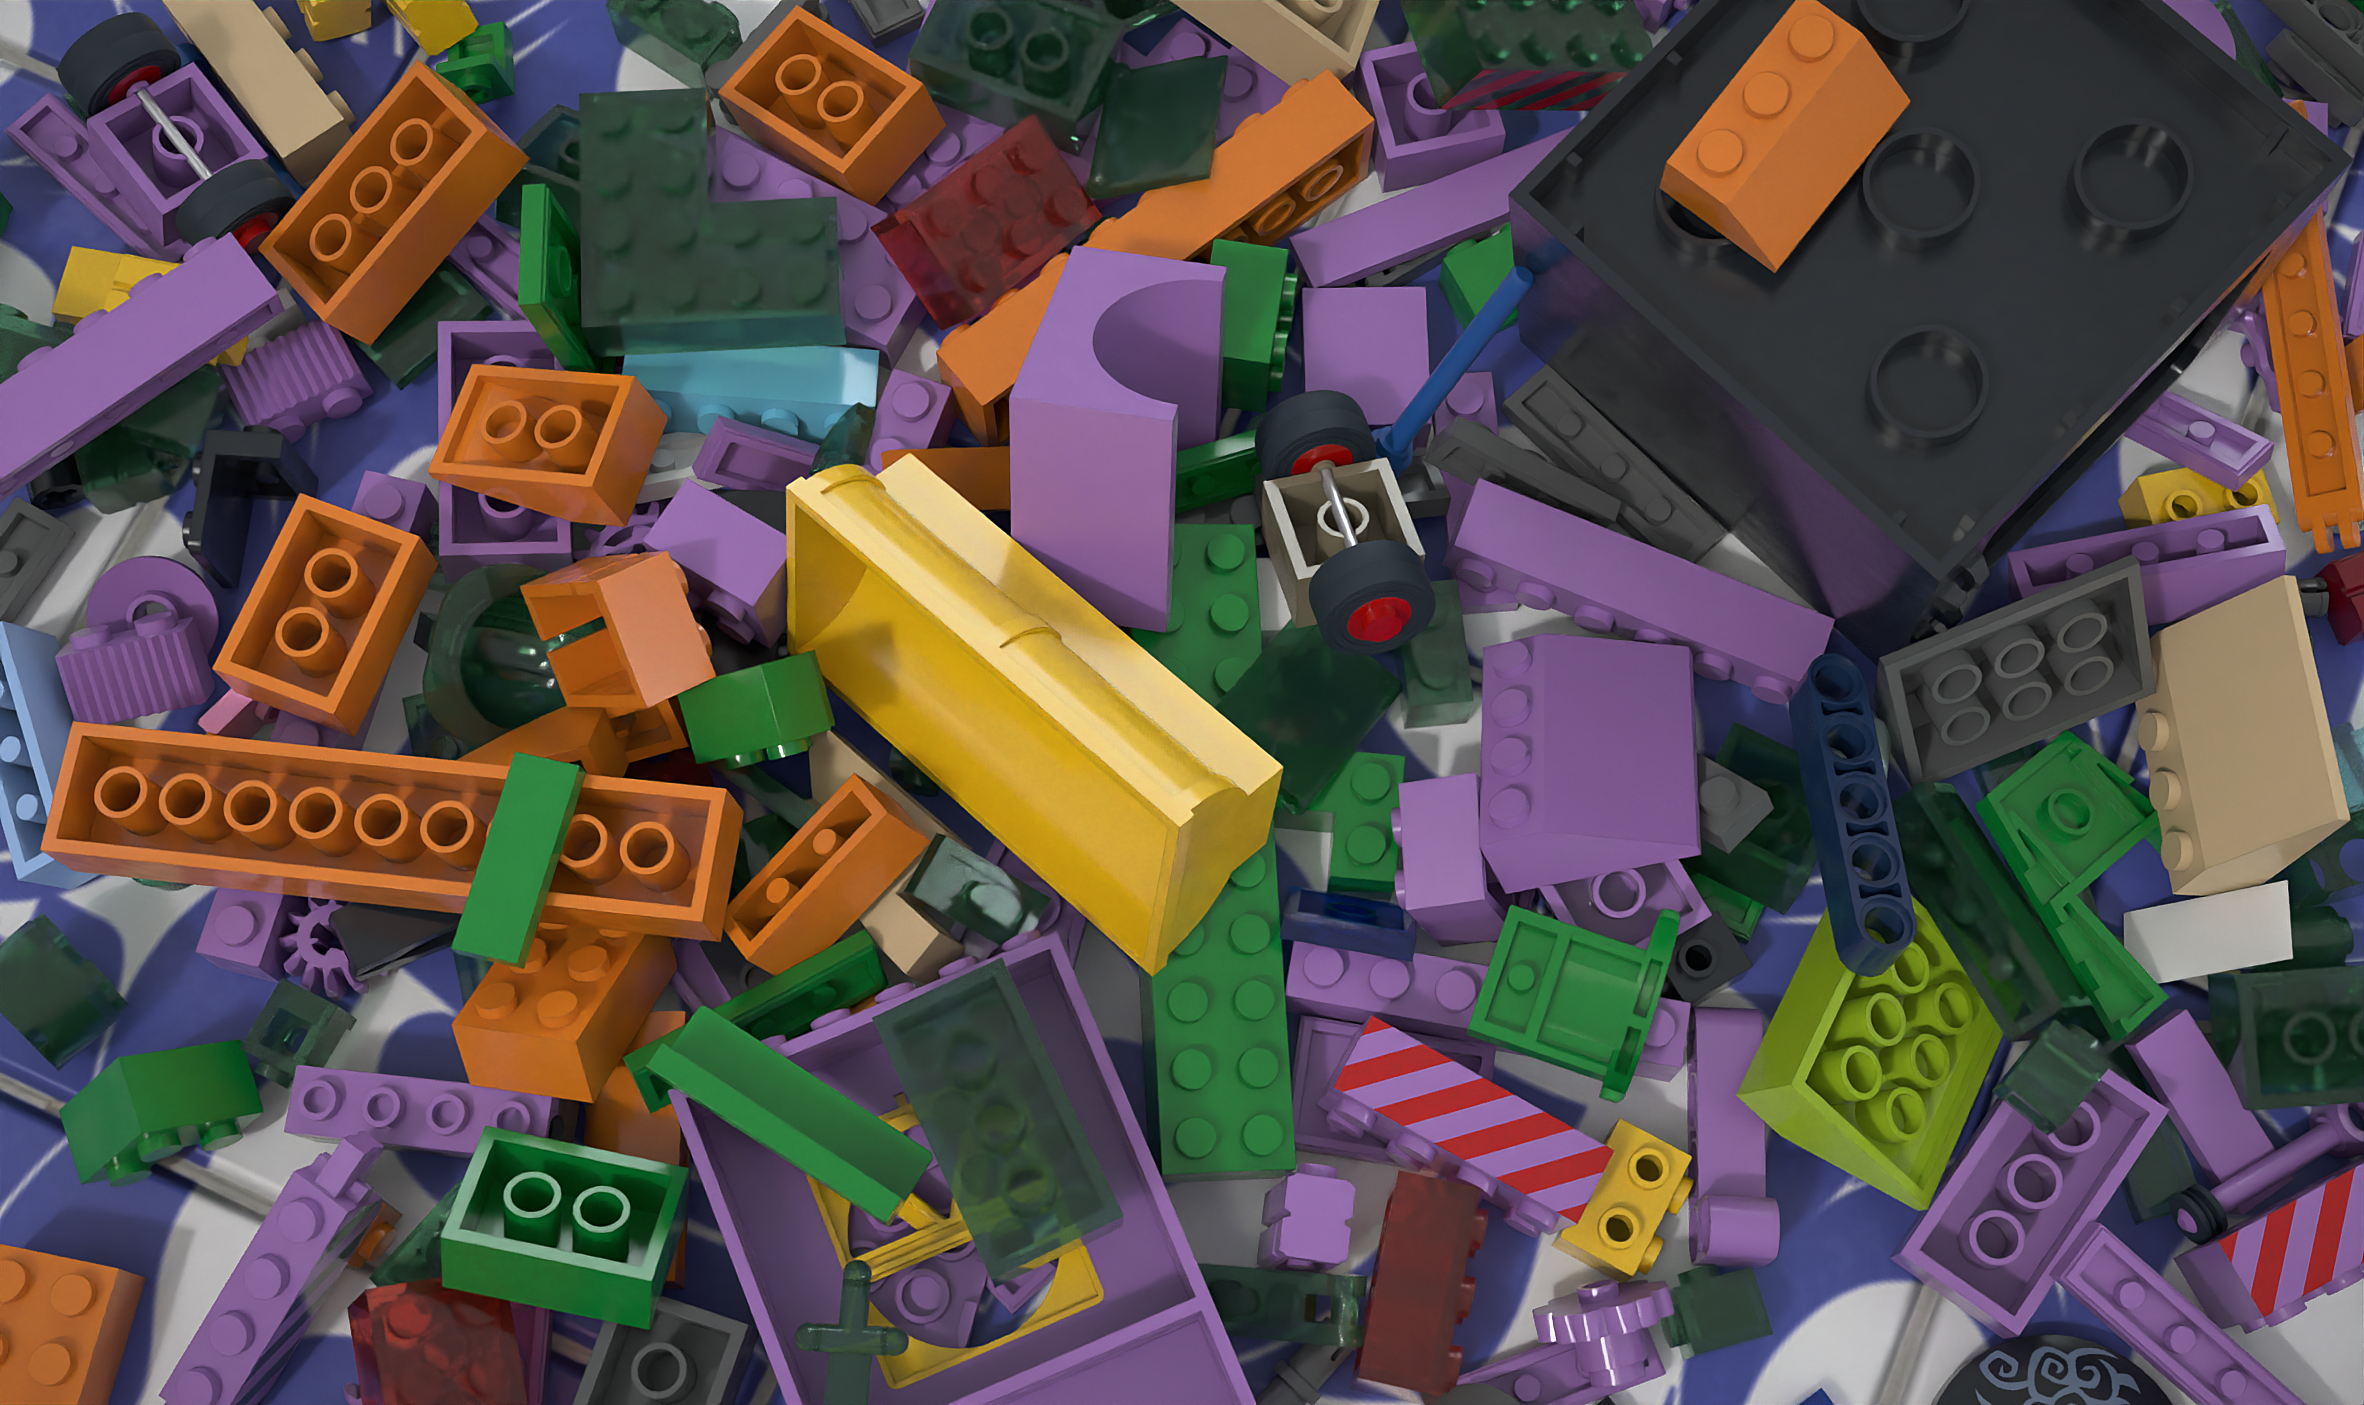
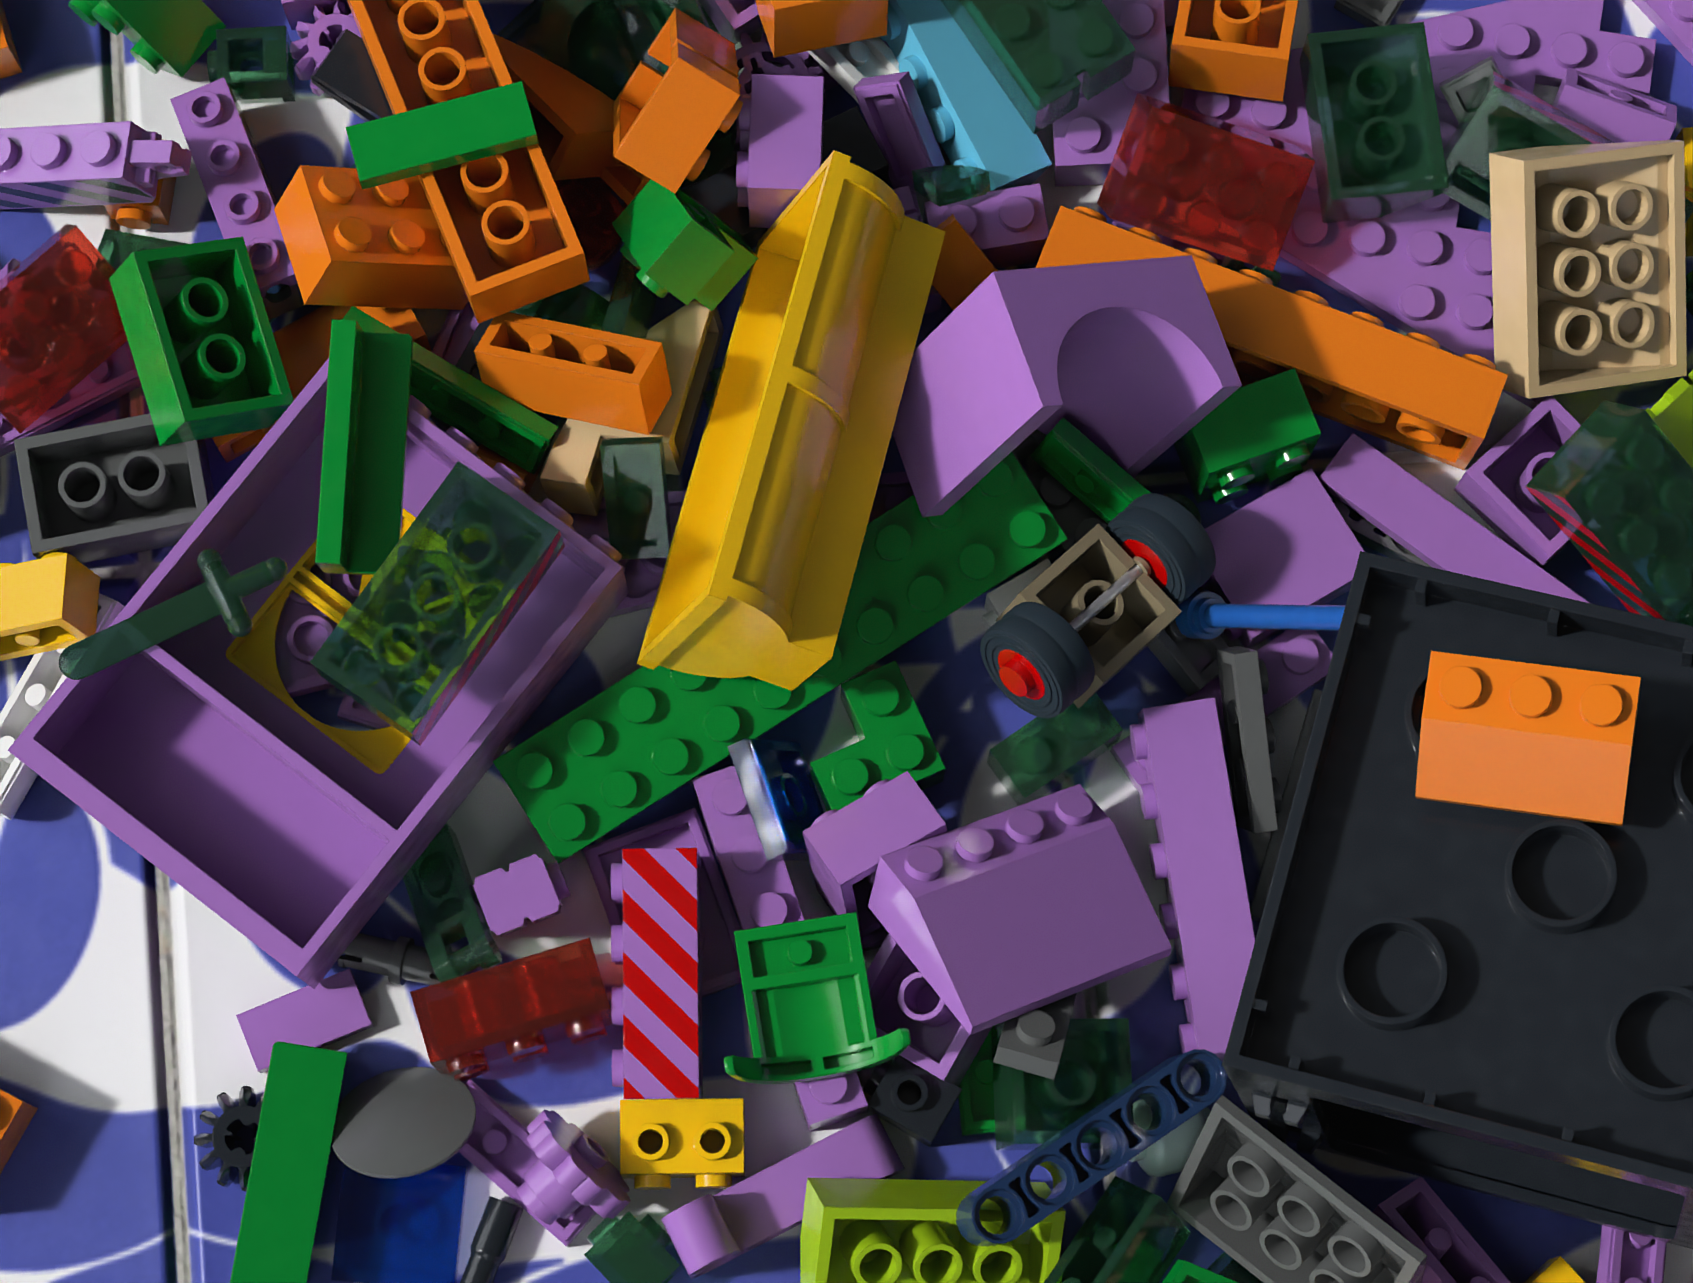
camera: 60 degrees right, 5 degrees up
clear green piece [1085,55,1229,200] -> none
clear green piece [1214,618,1403,816] -> none

